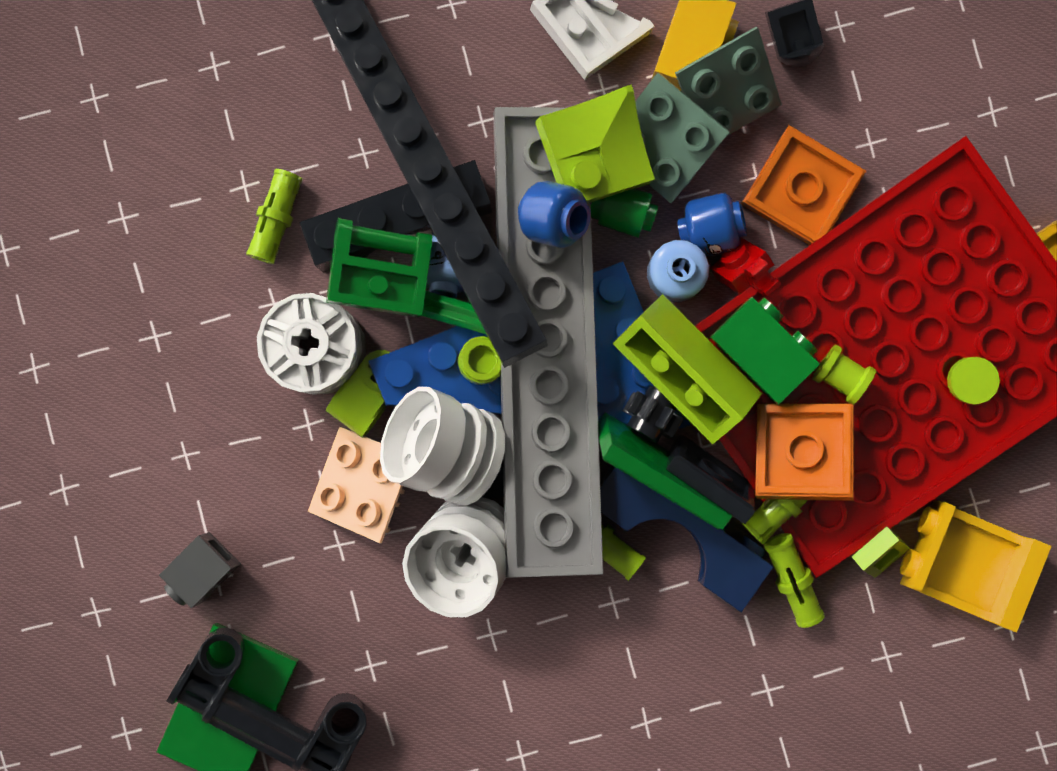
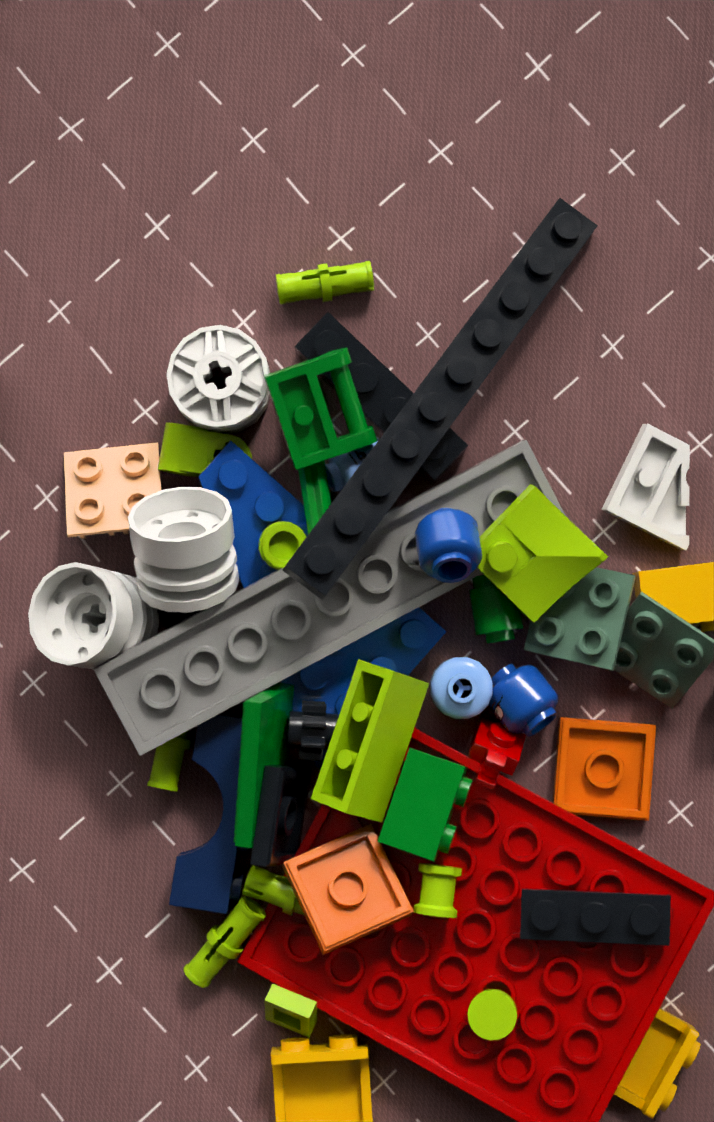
camera: 65 degrees right, 0 degrees up
none -> black plate [520,888,671,946]

